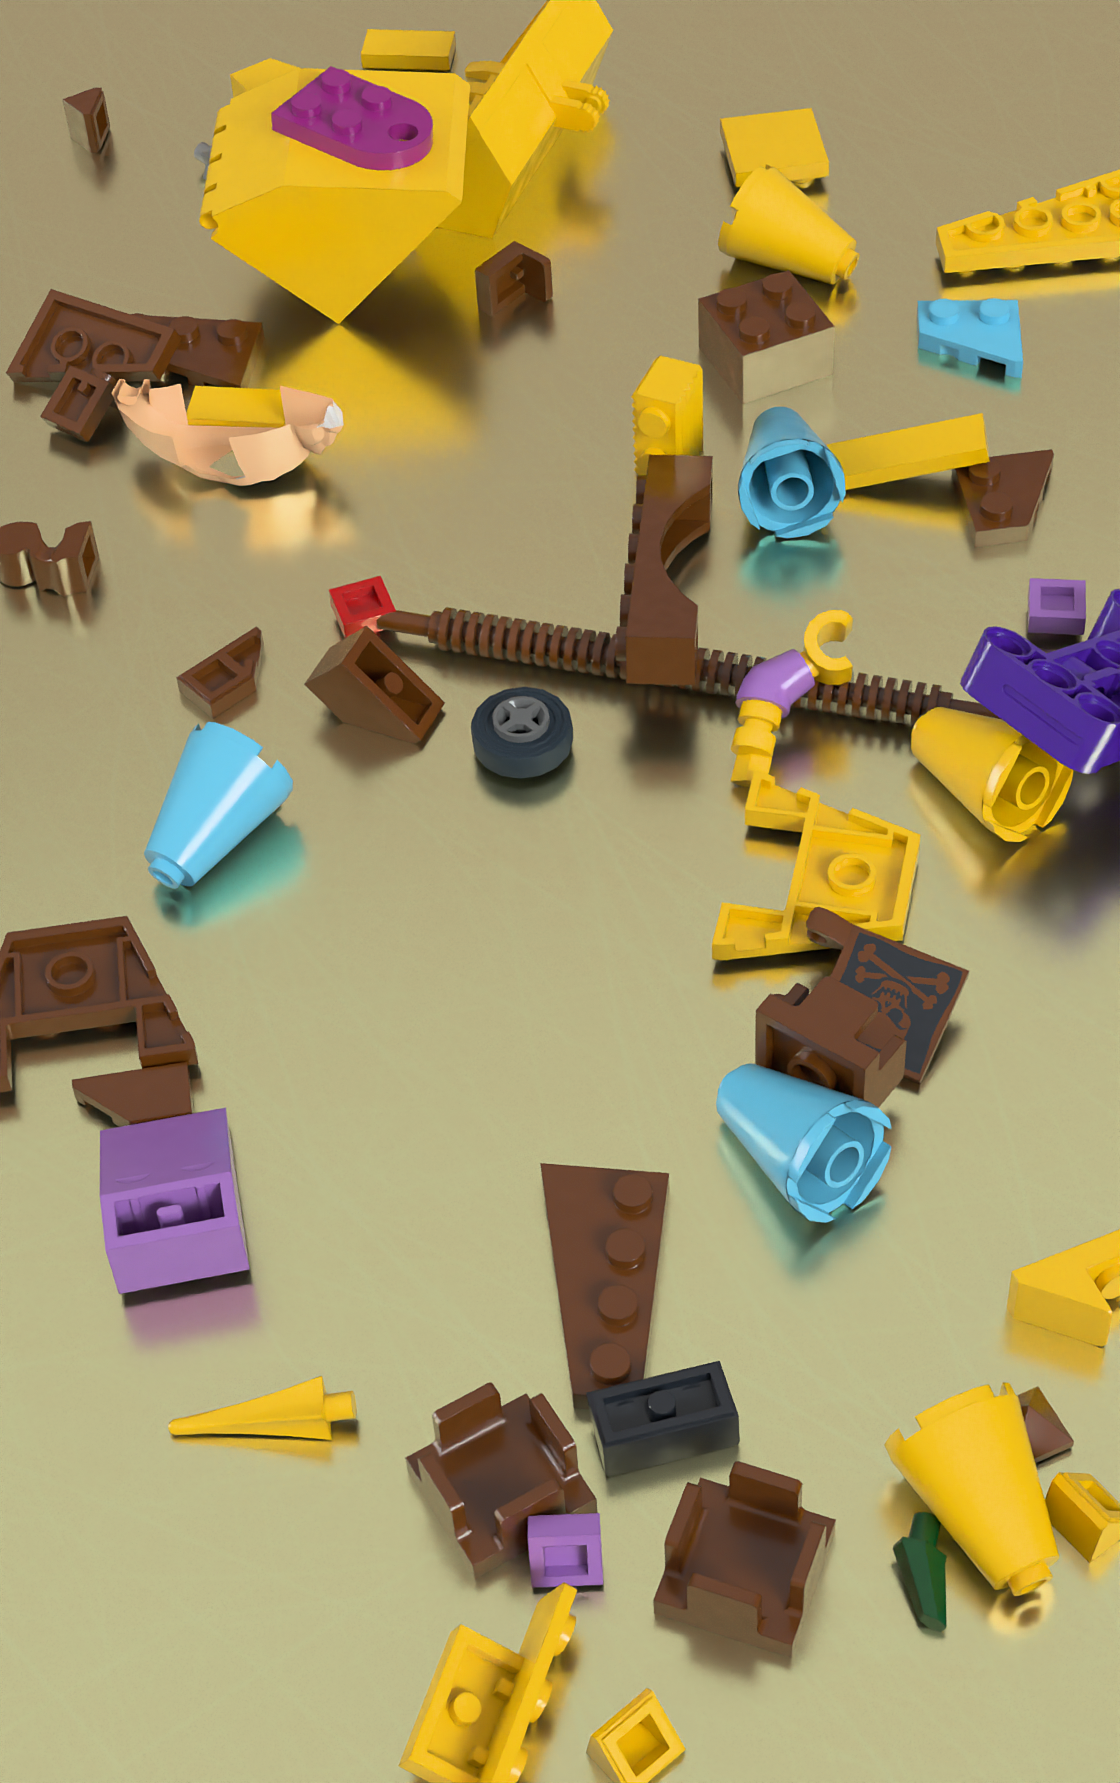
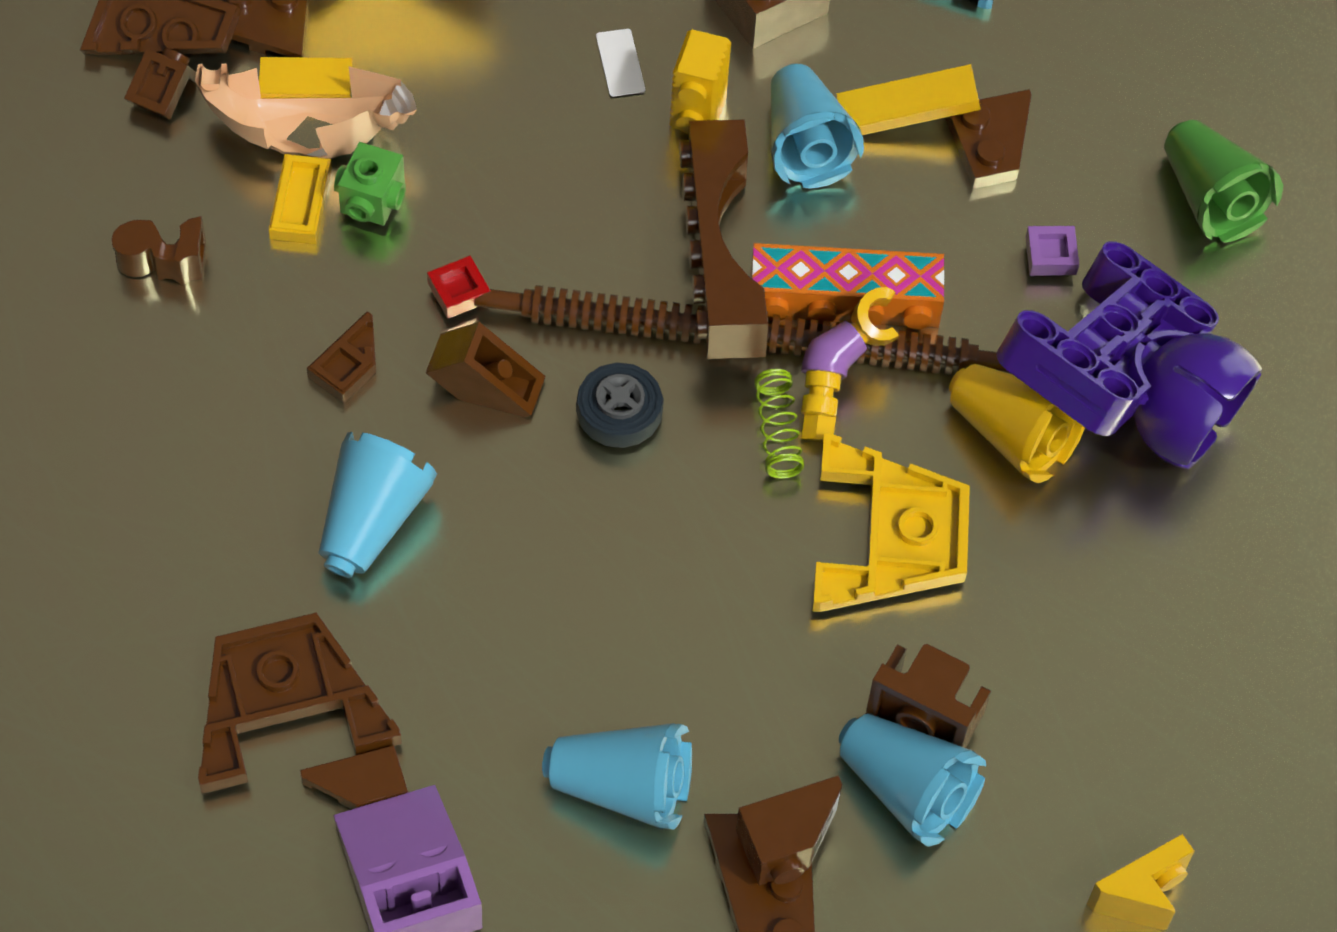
camera: 15 degrees left, 10 degrees up
flag [774,907,969,1085] -> none
none -> yellow tile [269,154,332,245]
none -> bright green brick [334,142,406,226]
none -> medium azure cone [542,723,692,830]
none -> white sticker [596,29,646,97]
none -> reddish brown slope [736,775,842,886]
none -> orange brick [750,243,944,329]
none -> lime piece [754,368,804,479]

